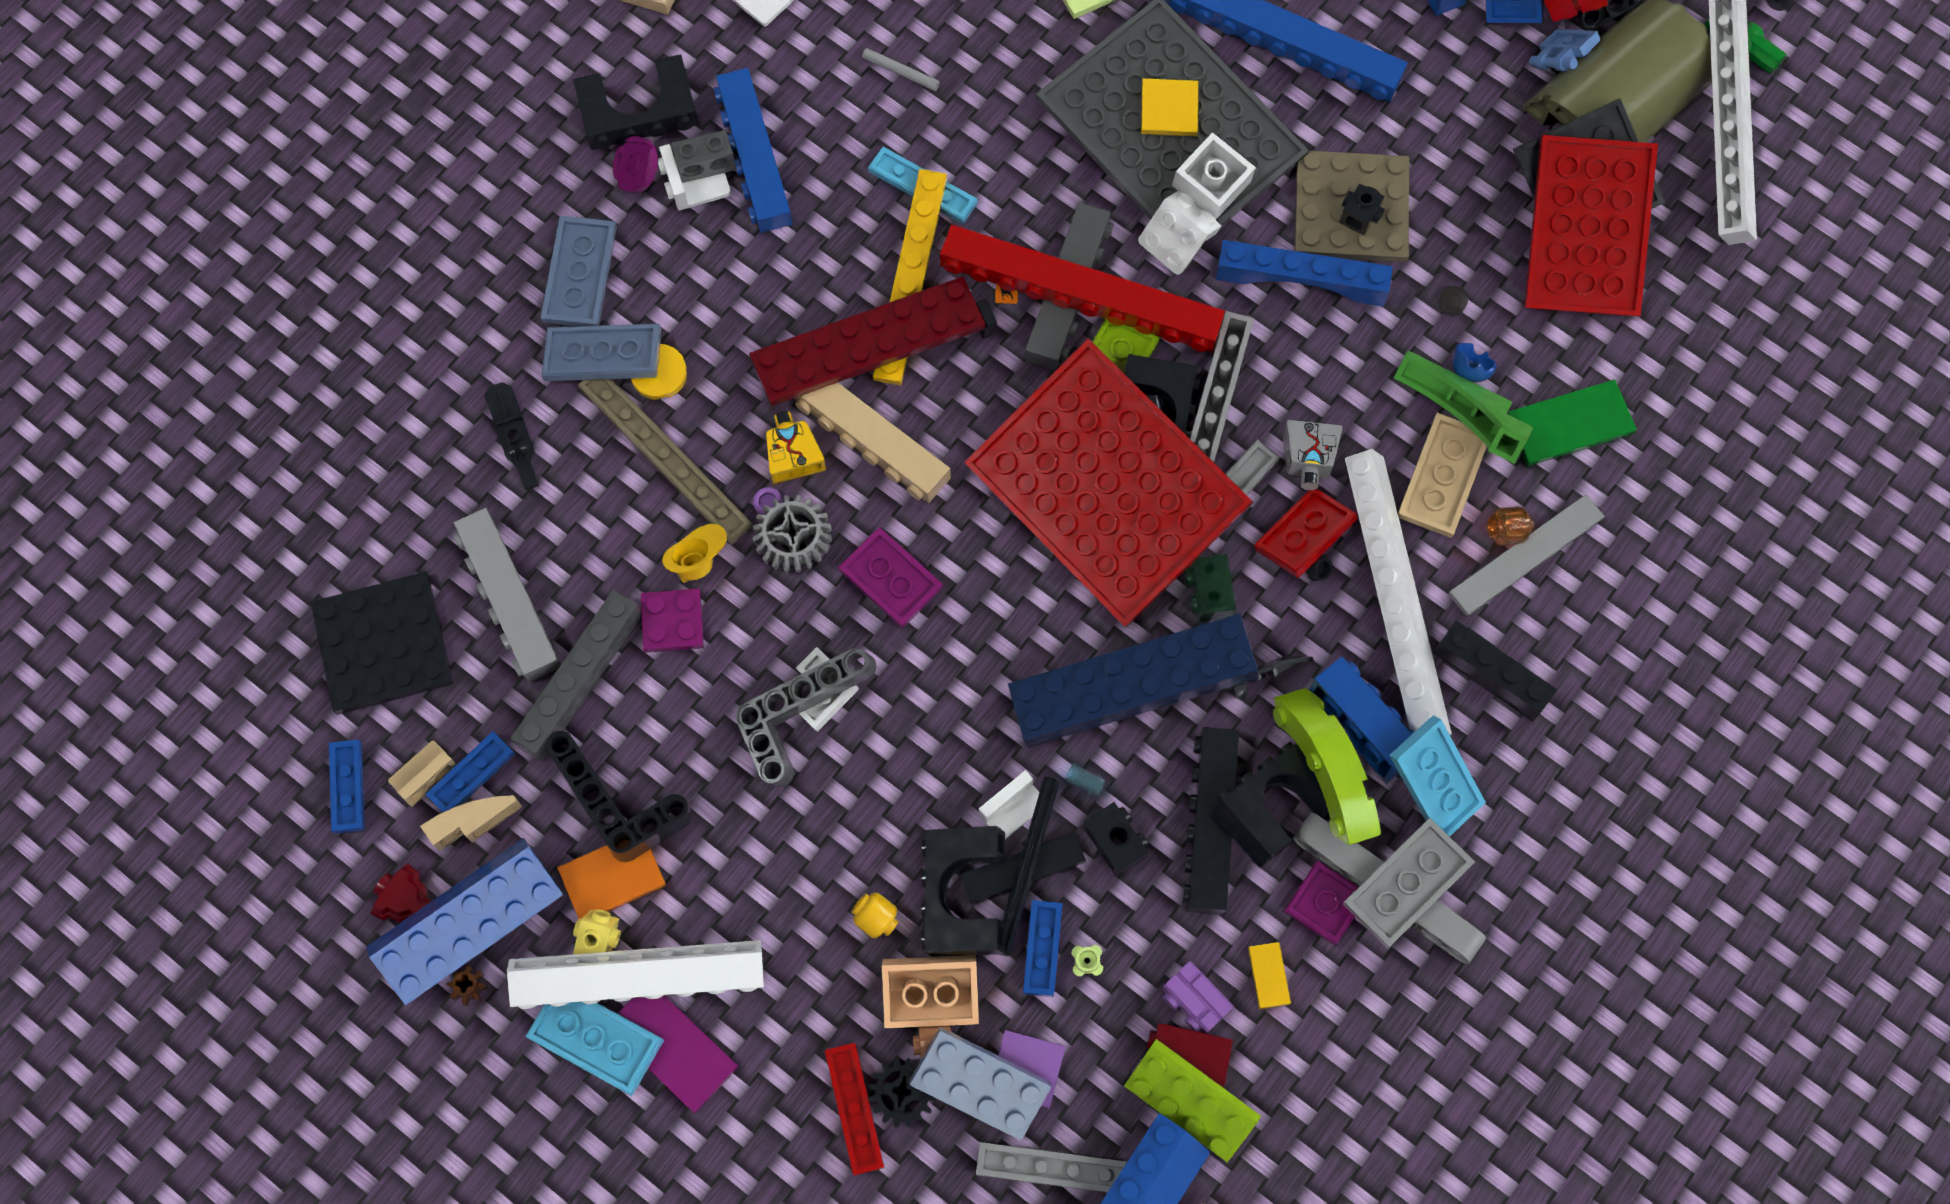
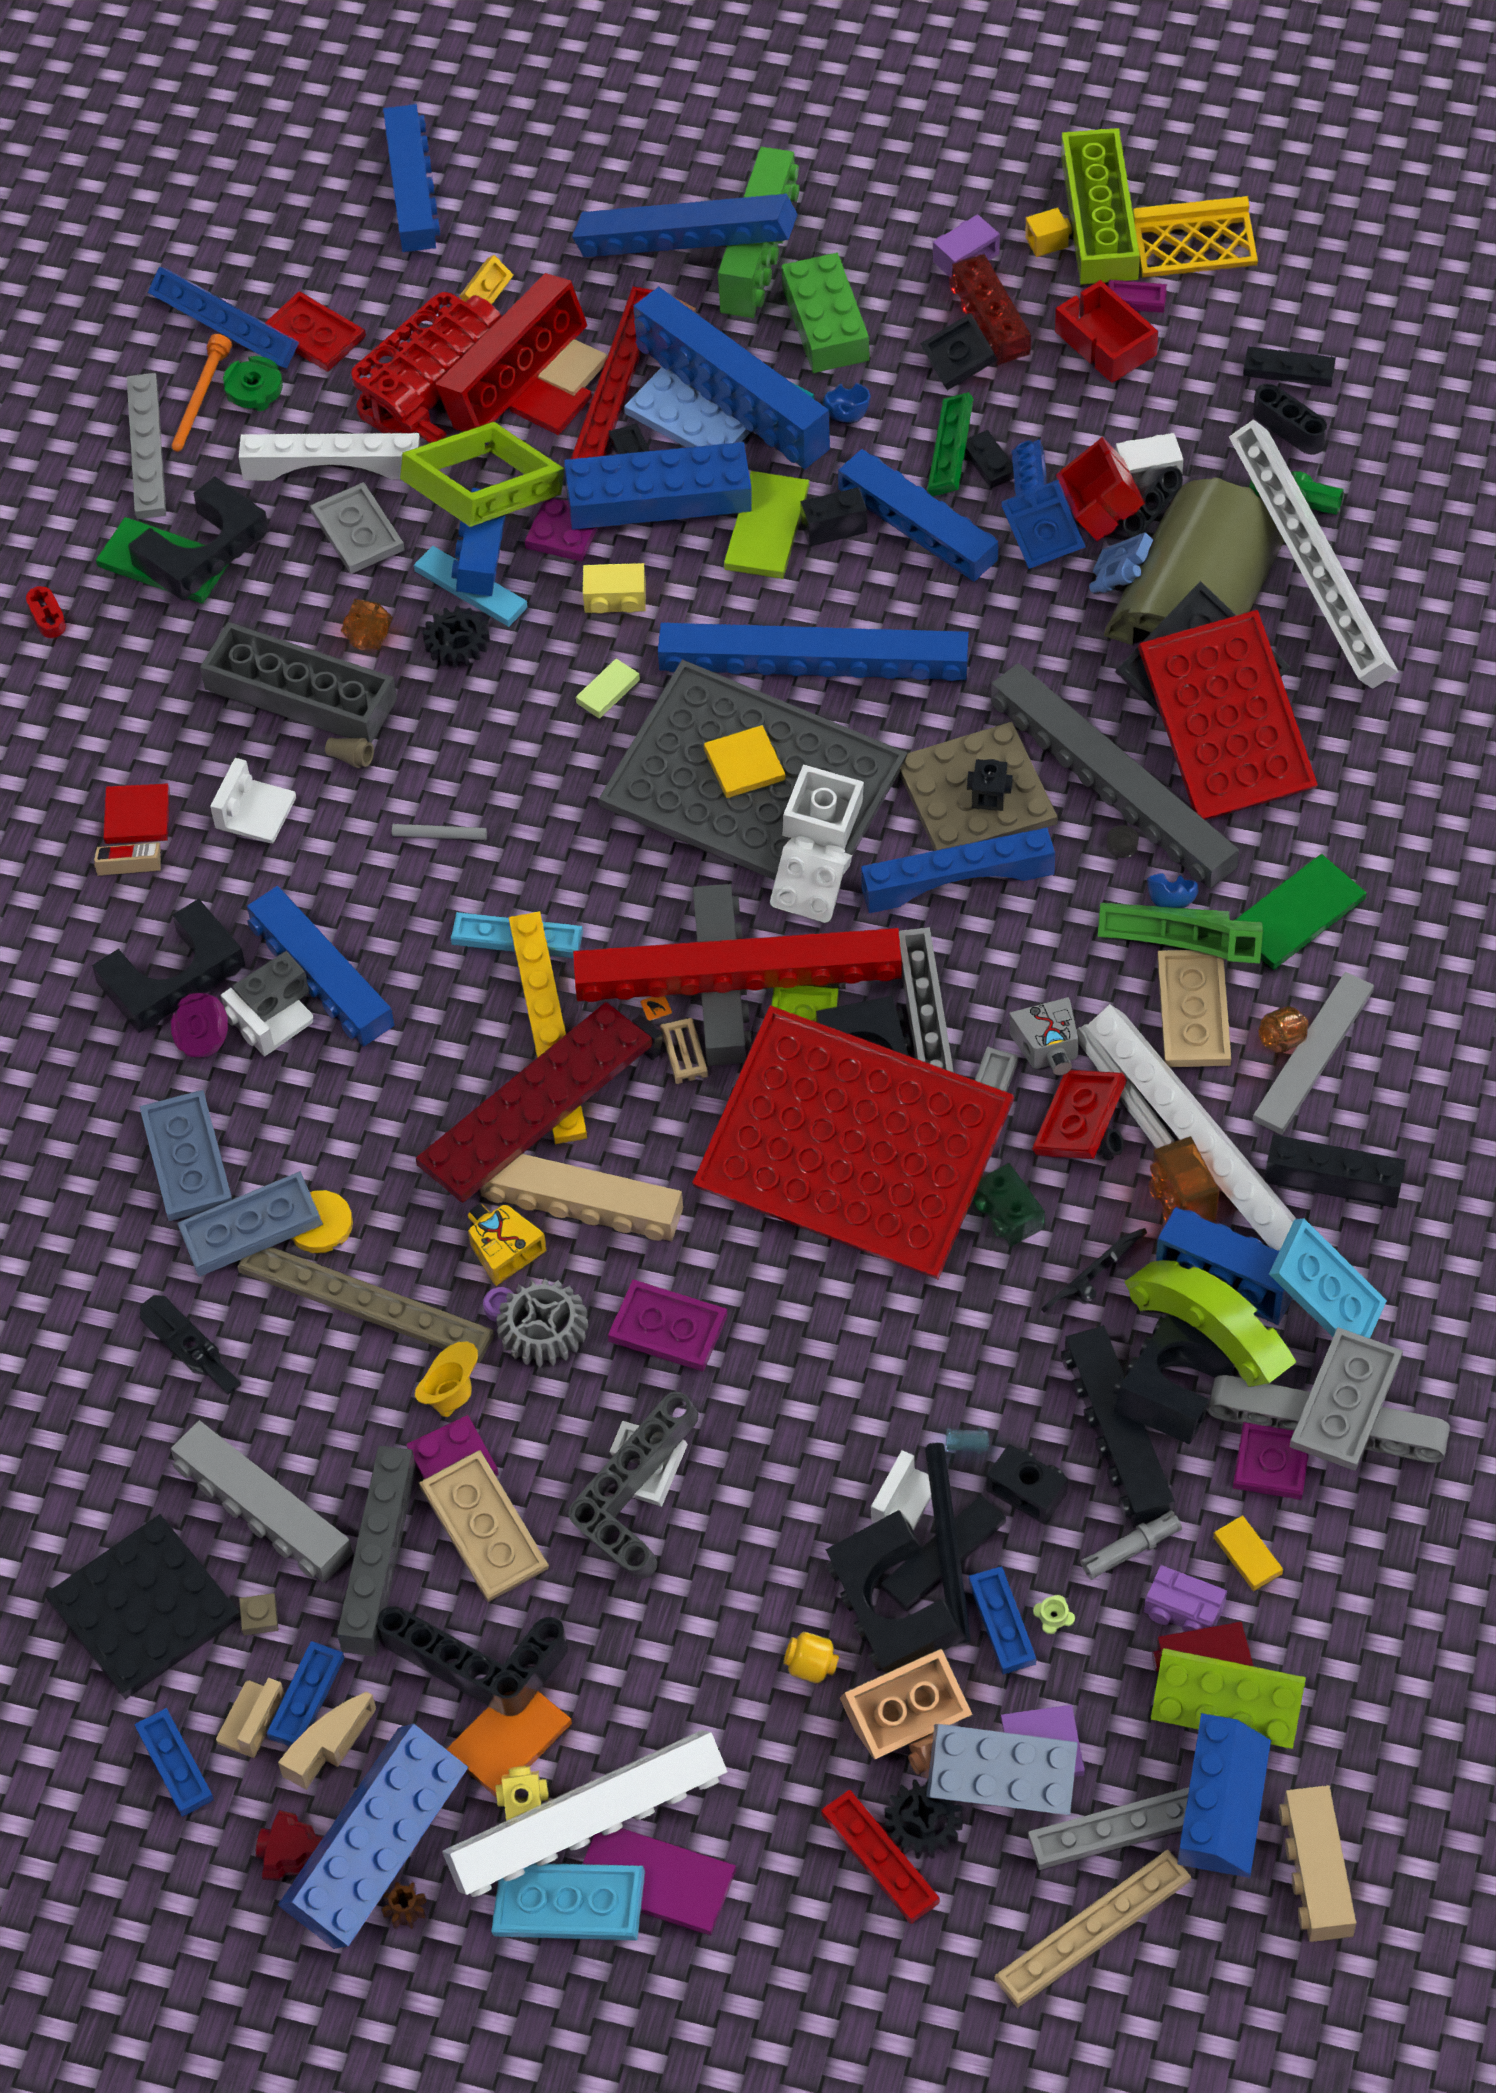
camera: 20 degrees left, 15 degrees down
dark blue brick [1008,613,1259,748] -> none
none -> dark tan plate [239,1593,279,1636]
none -> tan tile [419,1450,549,1602]
none -> tan tile [660,1018,708,1084]
none -> dark grey brick [991,663,1239,889]
none -> white axle [1076,1024,1174,1154]
none -> light grey pin [1081,1510,1182,1580]
none -> clear orange brick [1148,1136,1219,1224]

